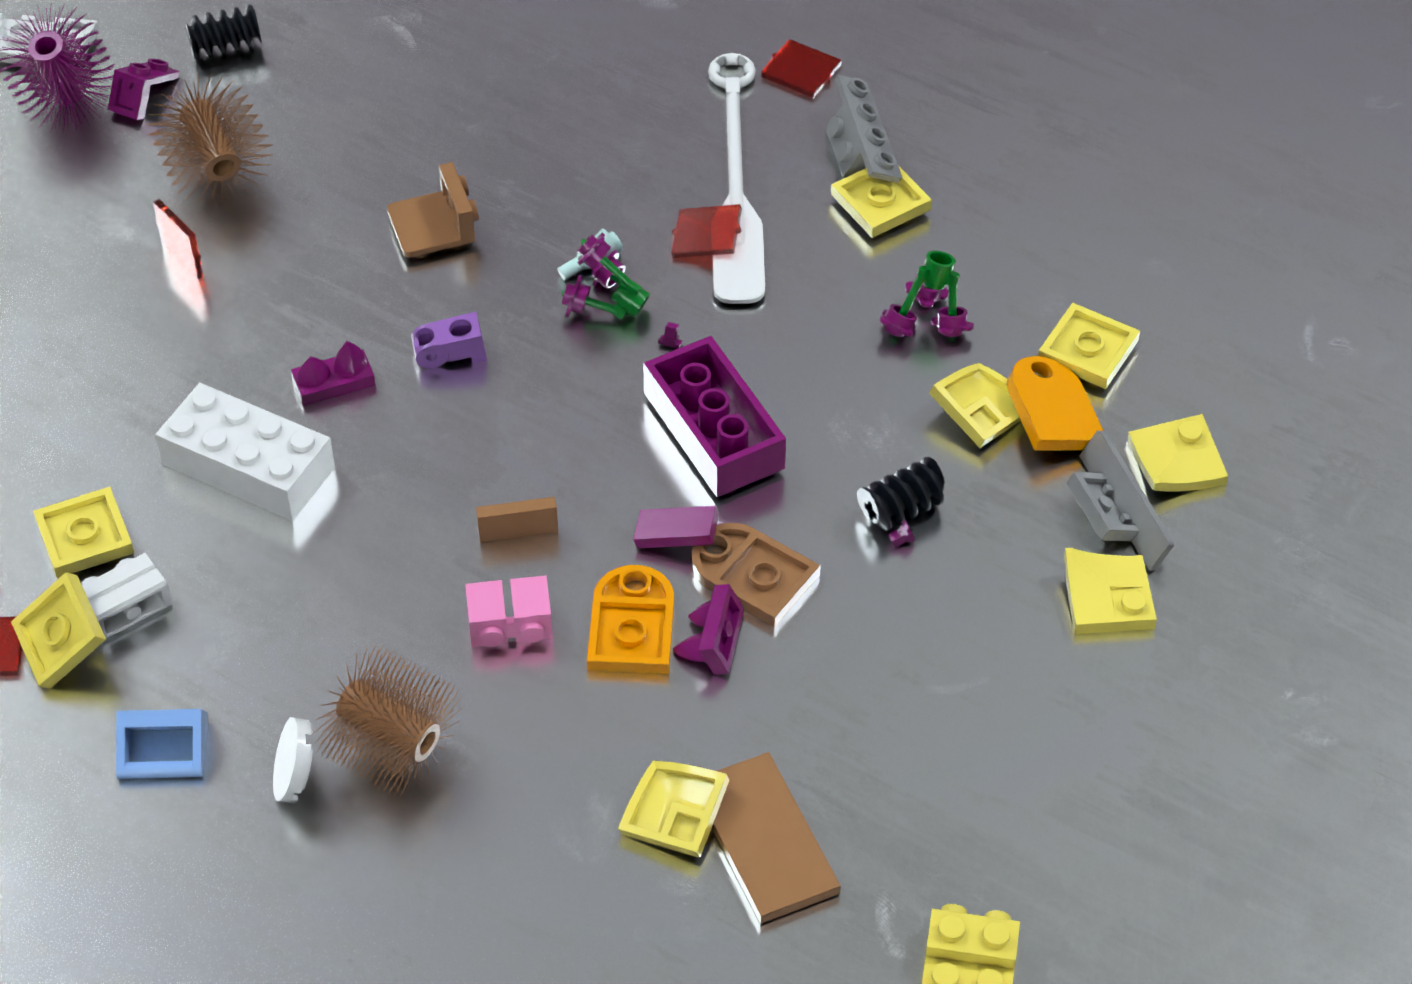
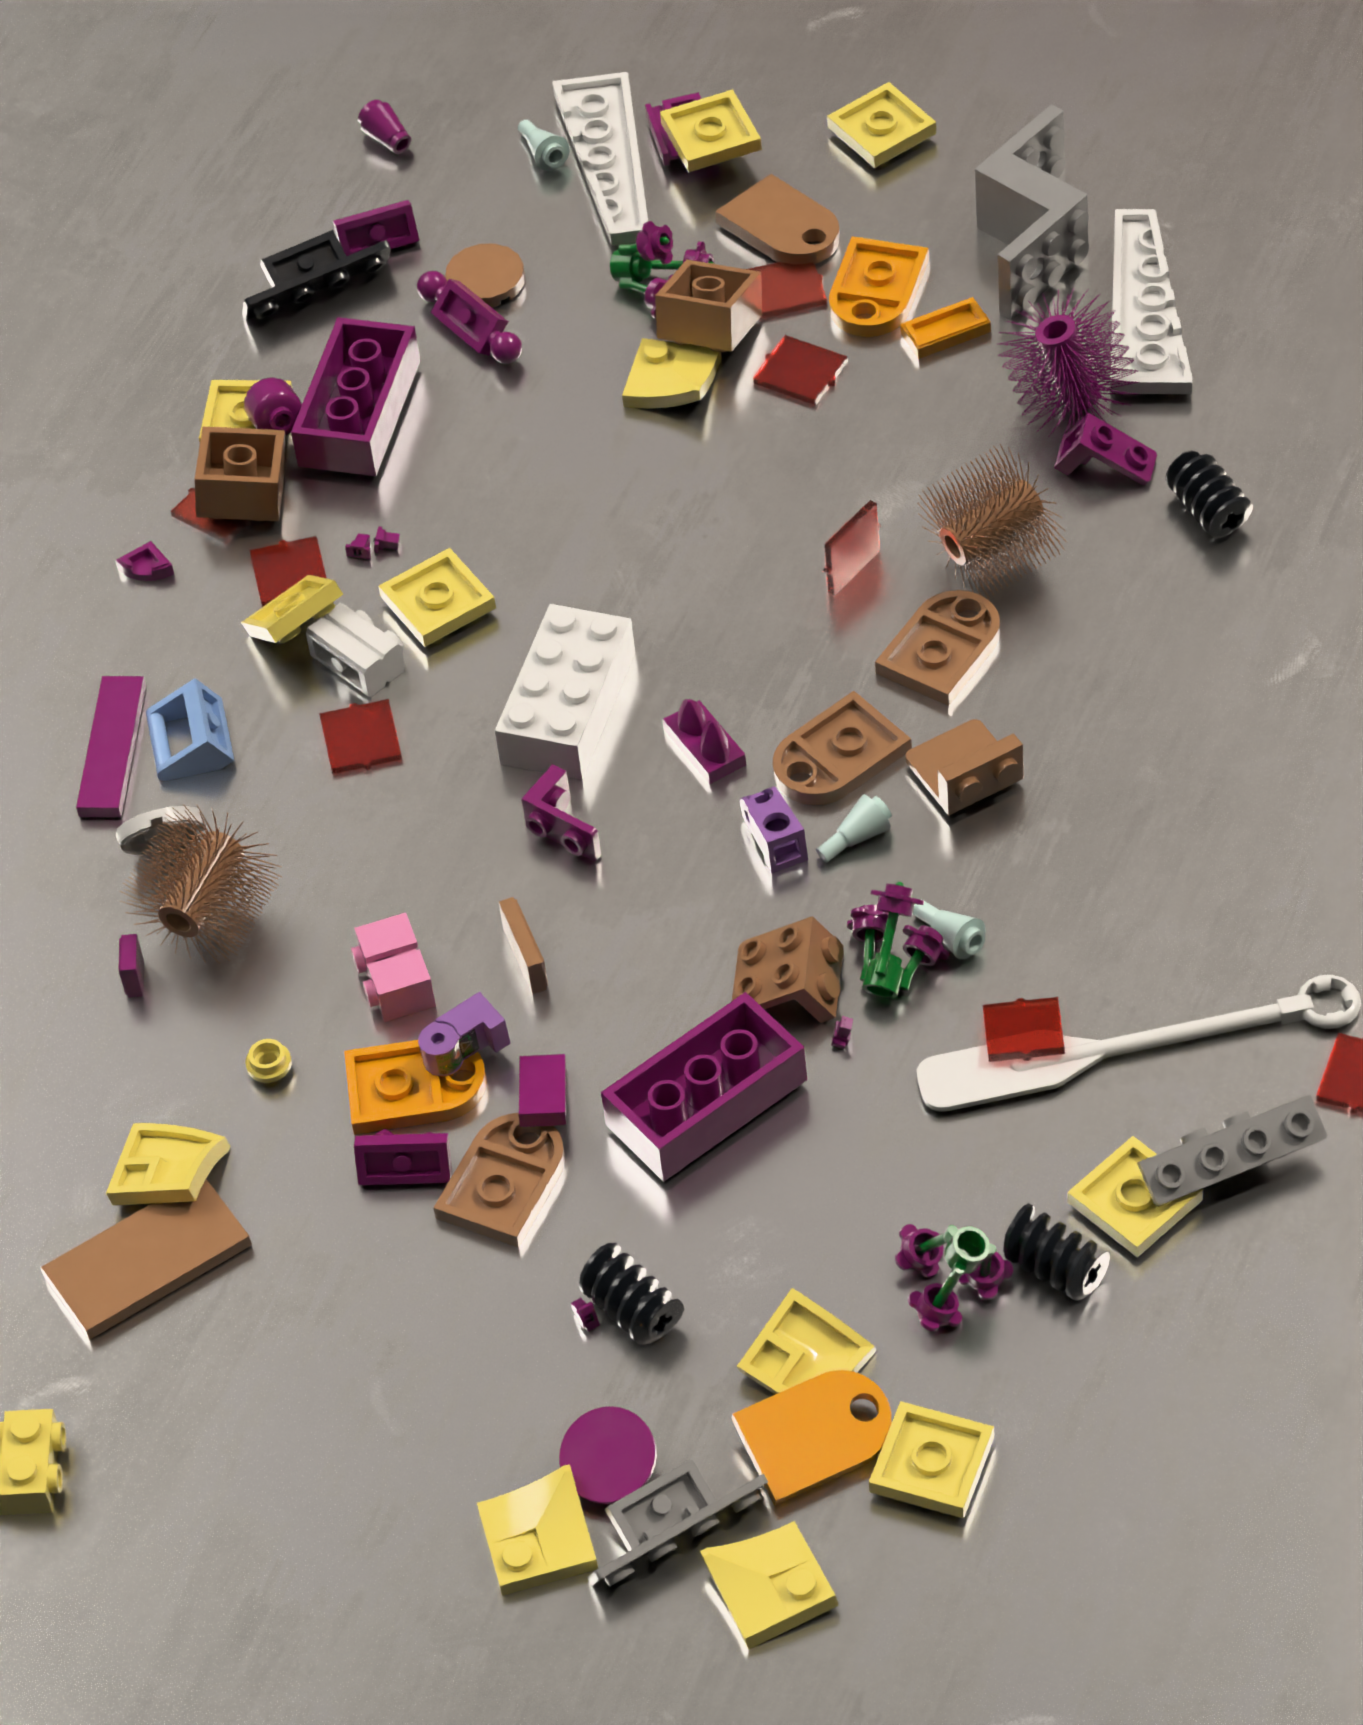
camera: 85 degrees right, 0 degrees up
none -> magenta tile [76,676,146,817]
none -> magenta tile [118,934,144,998]
none -> light yellow plate [245,1039,292,1083]
none -> clear red piece [319,699,402,774]
none -> medium lavender leg [418,991,511,1076]
none -> magenta bracket [521,764,601,861]
none -> magenta piece [559,1406,657,1504]
none -> medium nougat bracket [732,916,844,1023]
none -> medium nougat tile [773,691,912,805]
none -> light aqua cone [816,794,892,863]
none -> medium nougat tile [875,590,1000,706]
none -> black piece [1003,1203,1110,1301]

